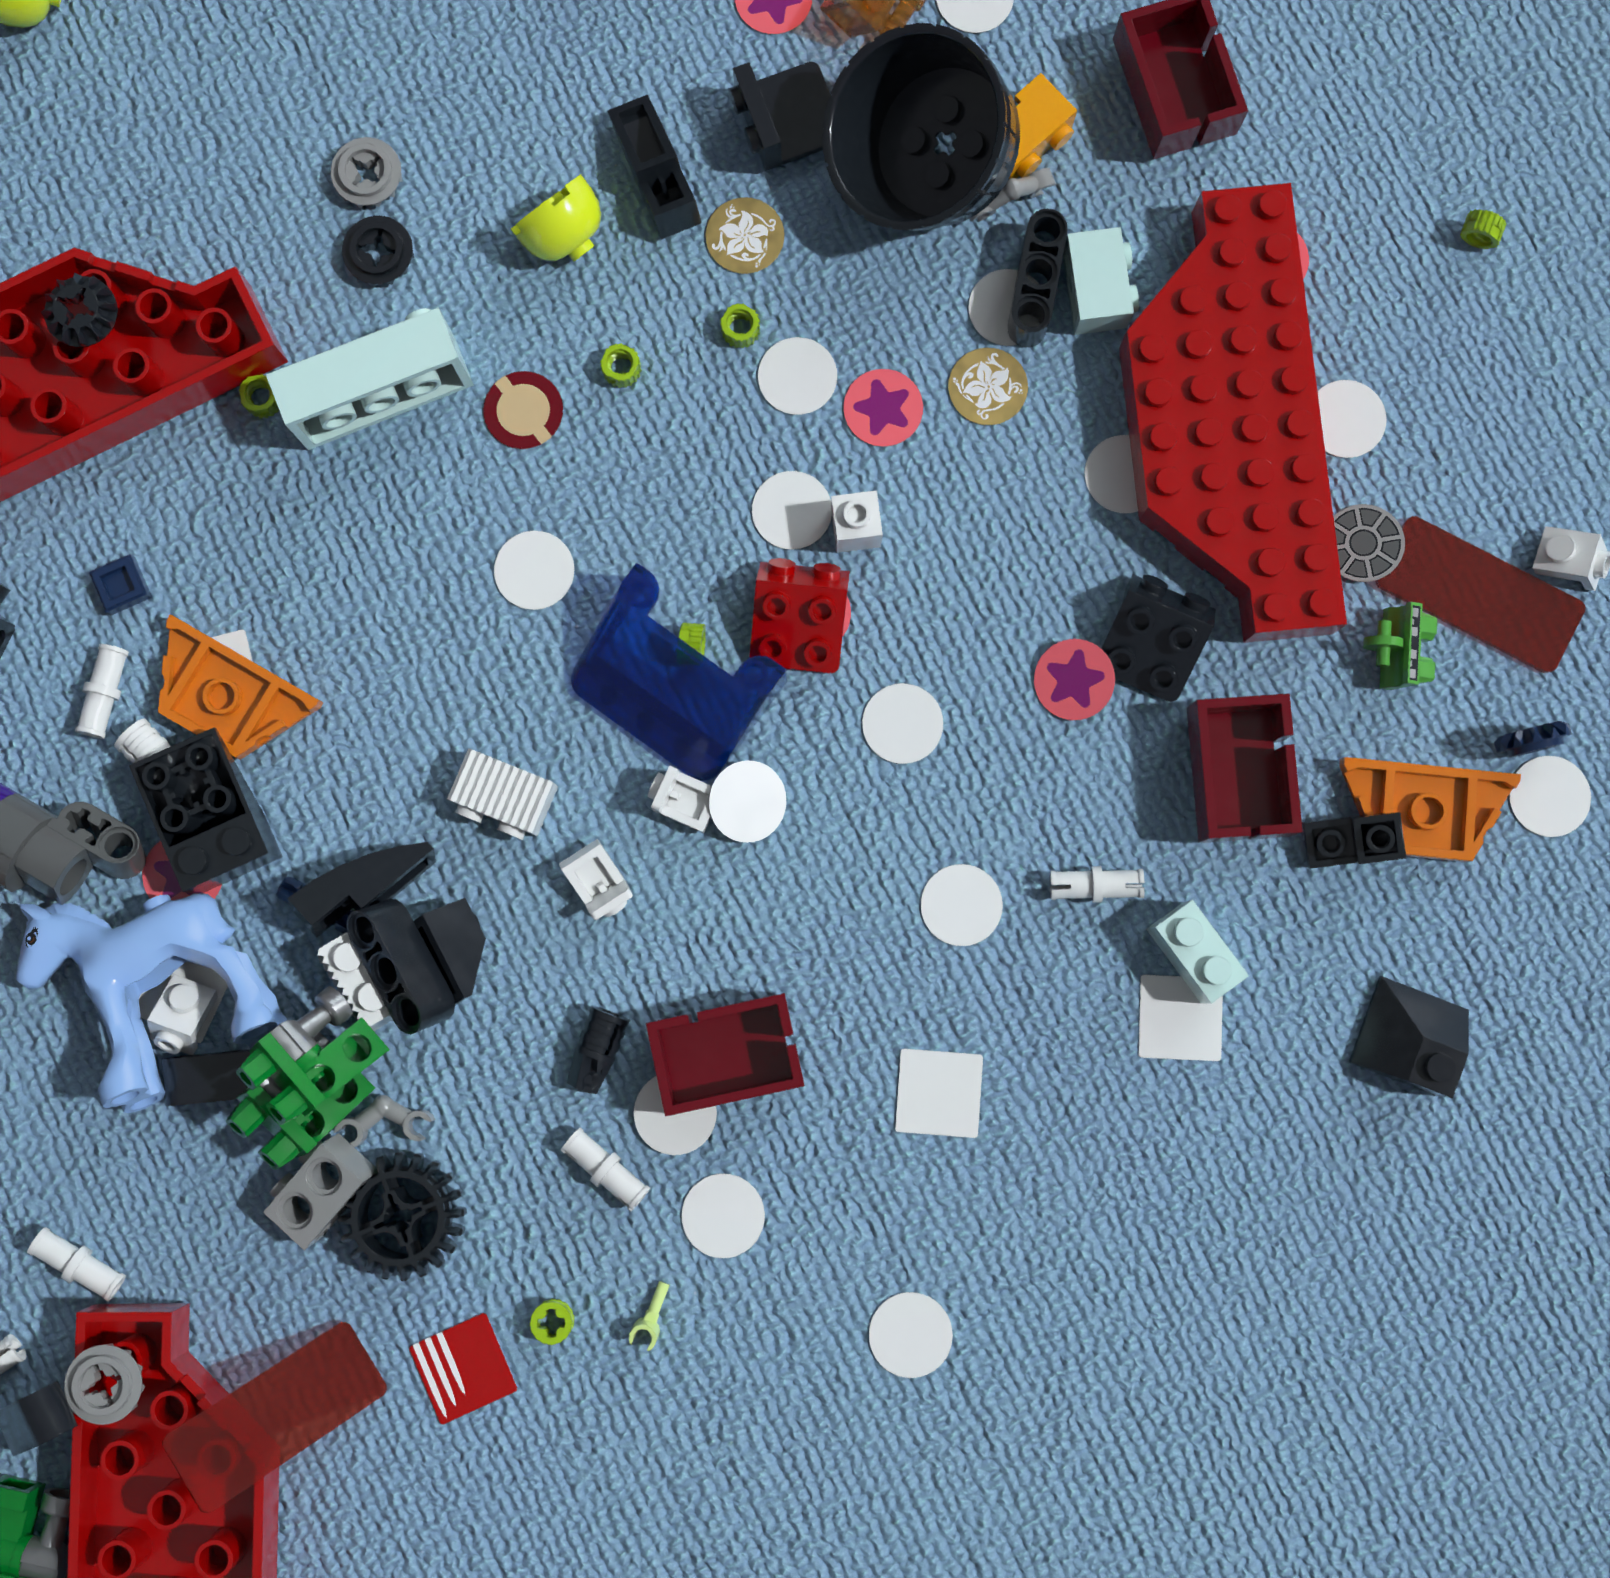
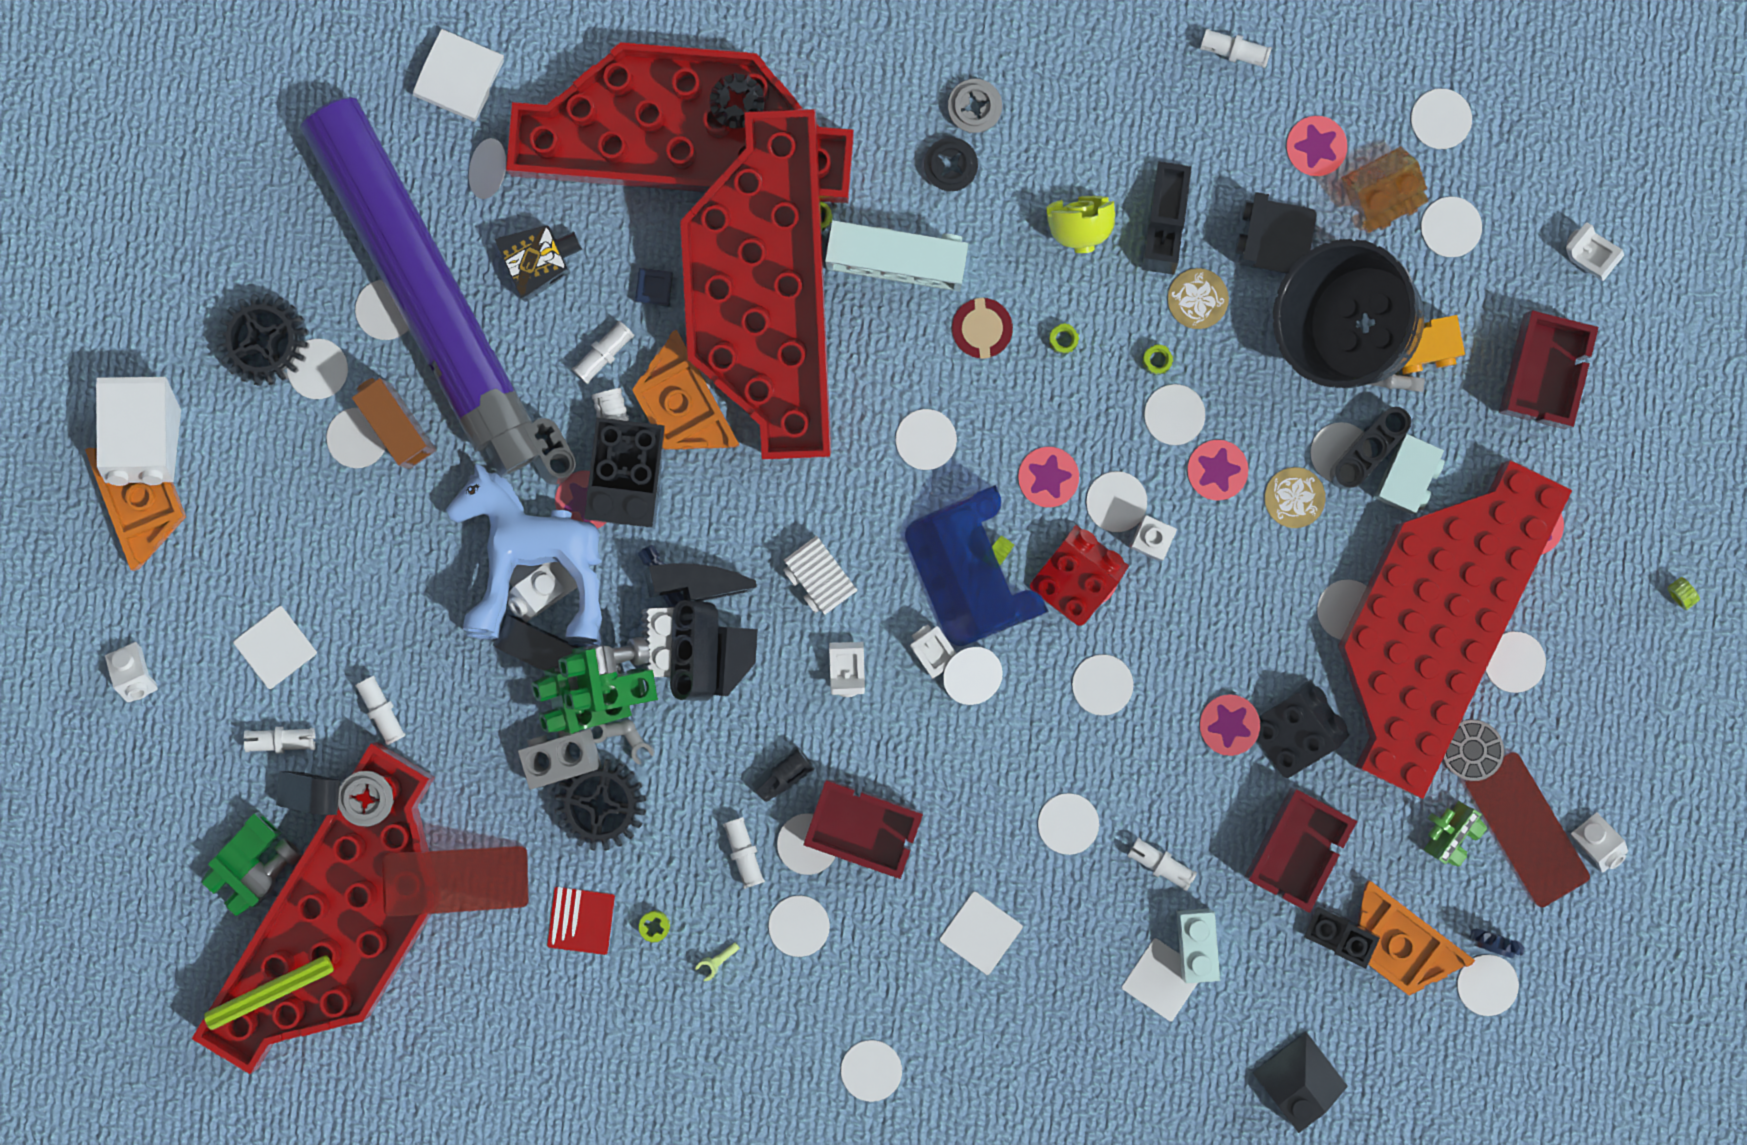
camera: 35 degrees right, 5 degrees up
none -> red brick [680,109,832,460]
none -> coral sticker [1018,447,1079,507]

